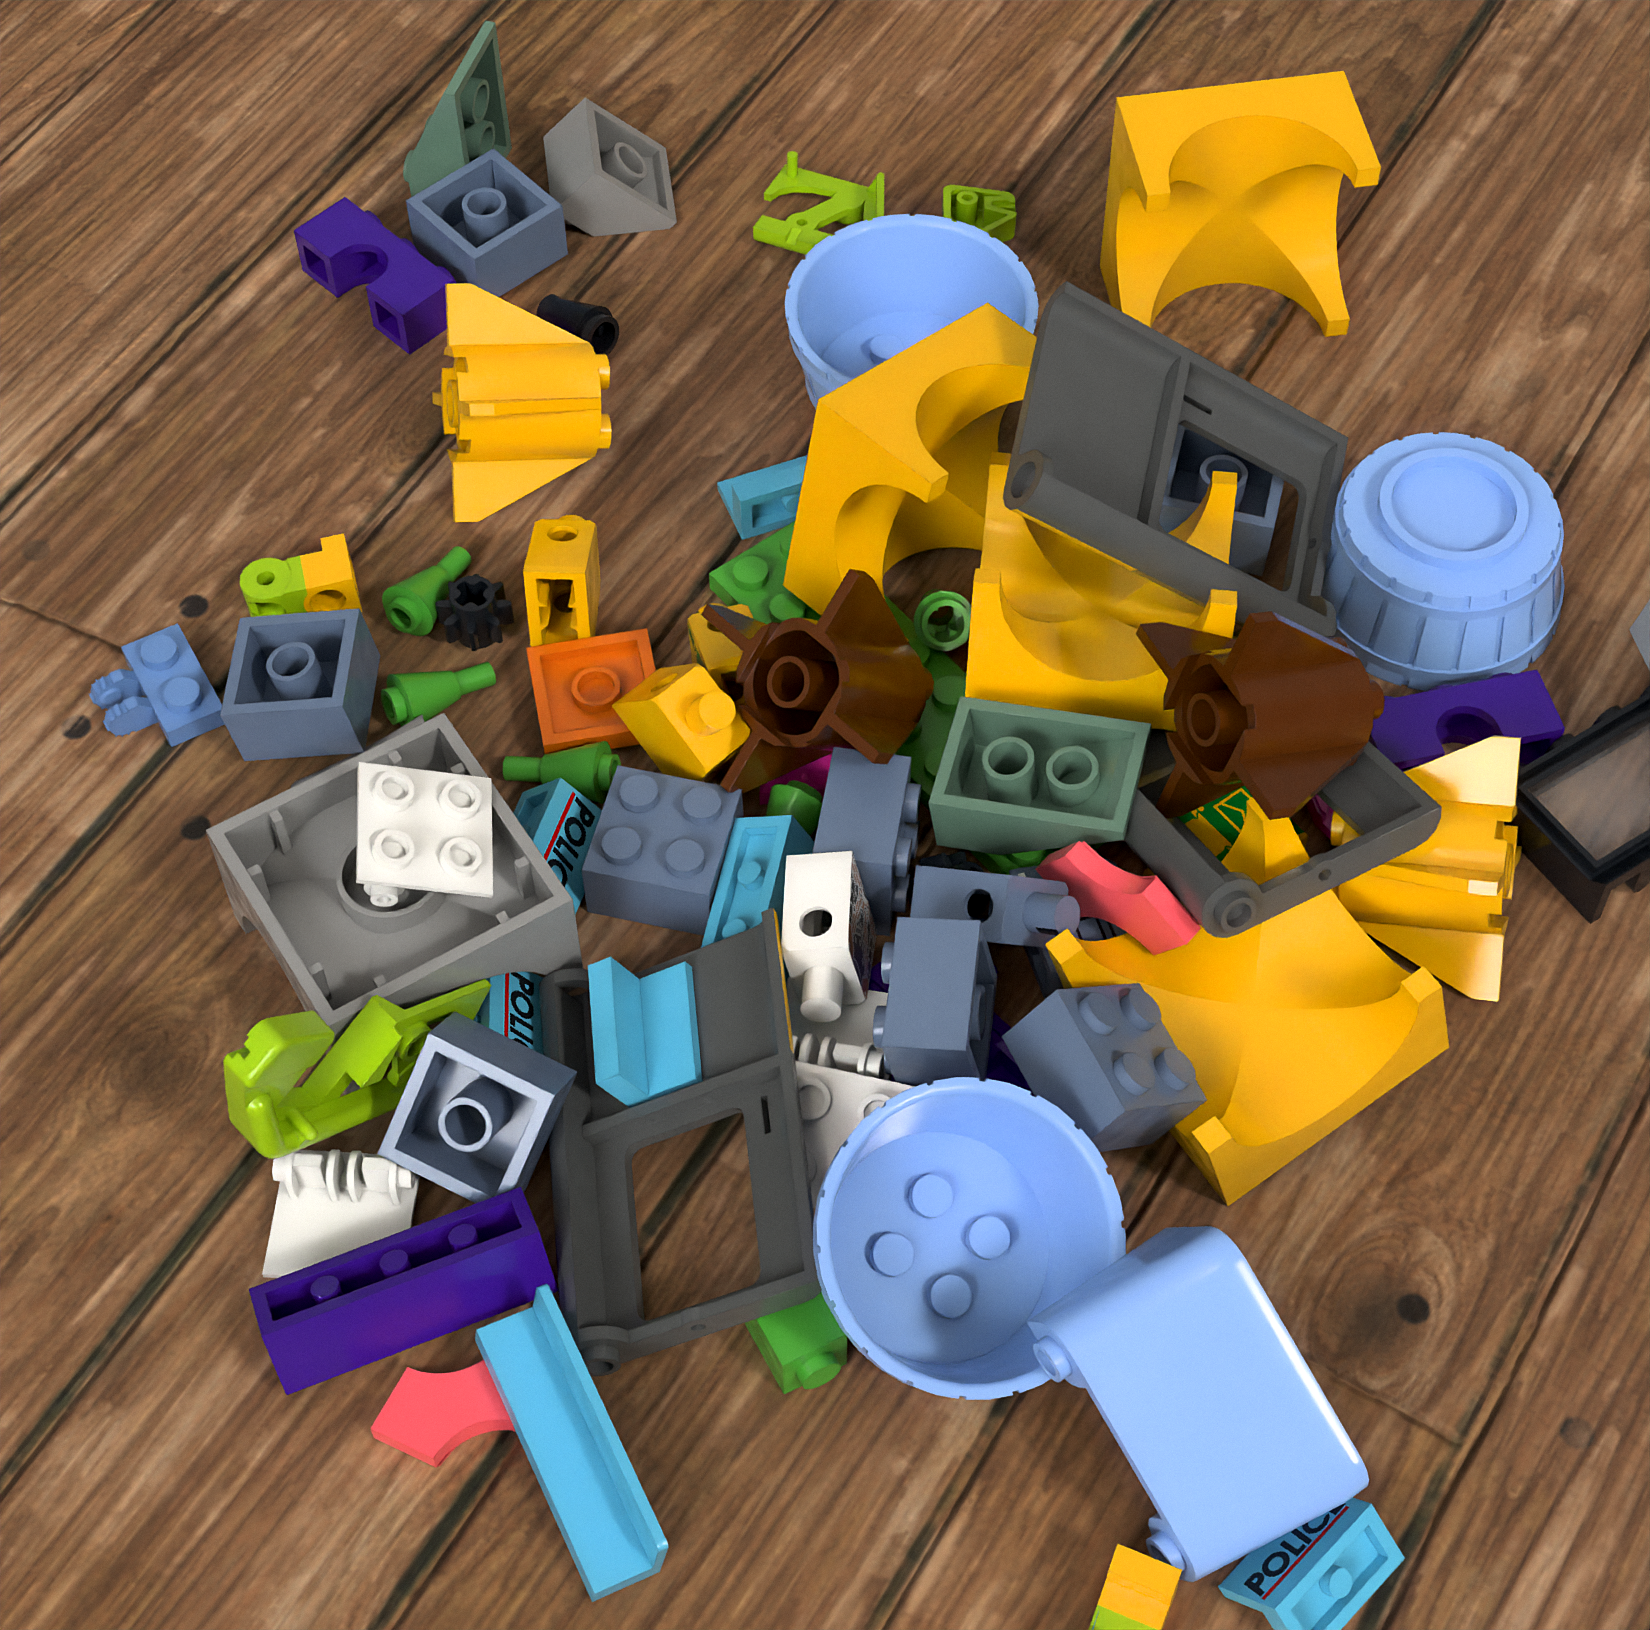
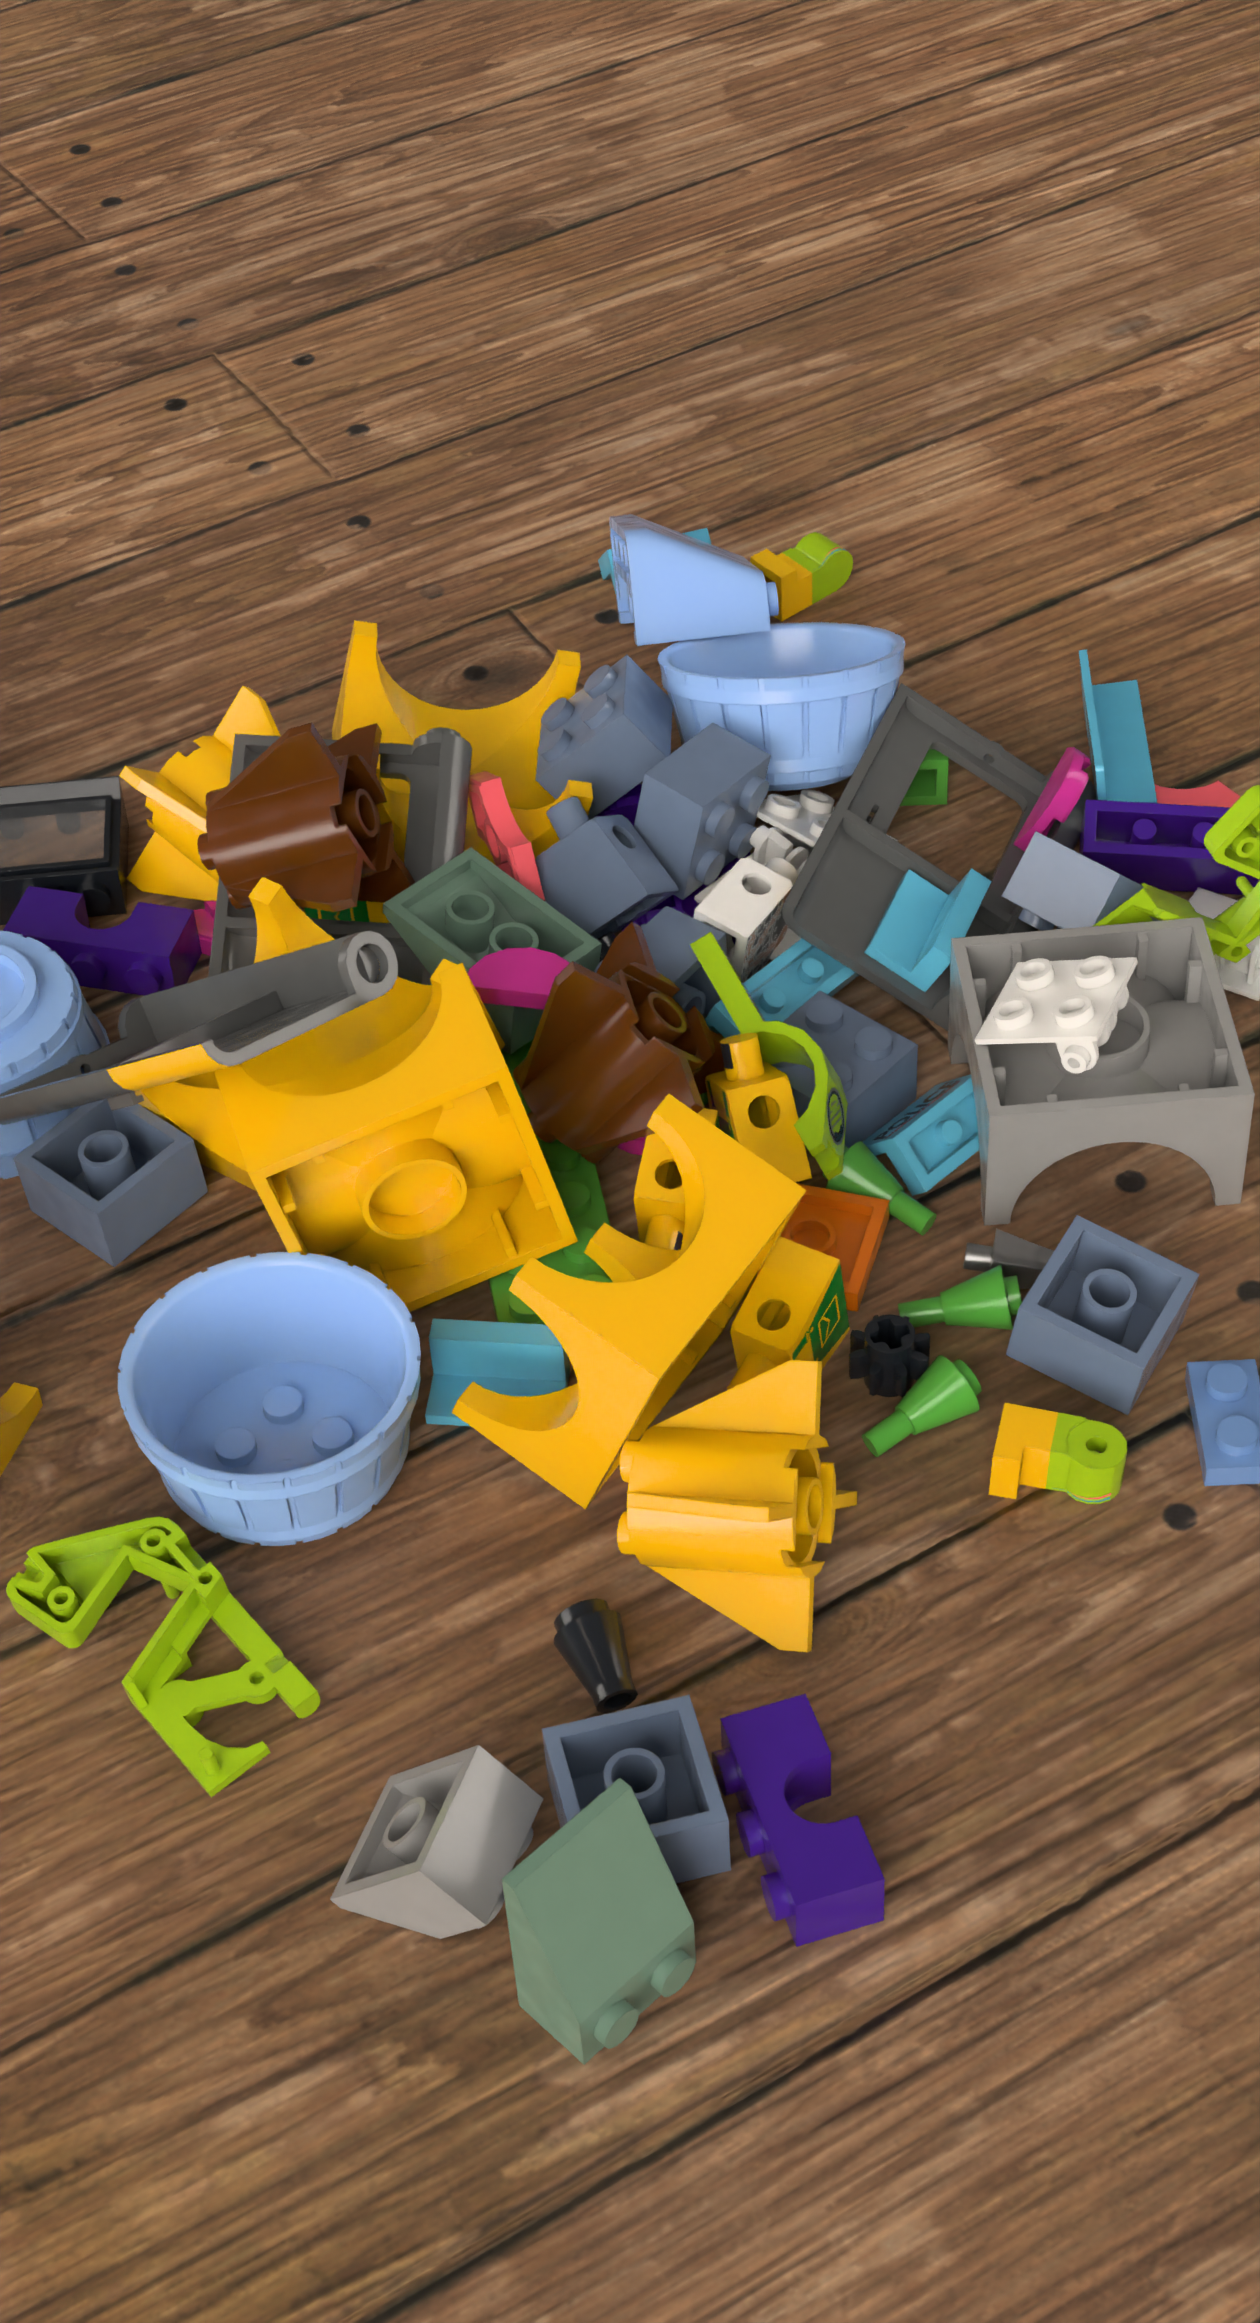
camera: 150 degrees left, 10 degrees down
none -> yellow piece [452,1094,807,1509]
none -> dark pink tile [468,947,570,1010]
none -> lime piece [690,932,848,1180]
none -> dark pink tile [1013,747,1091,852]

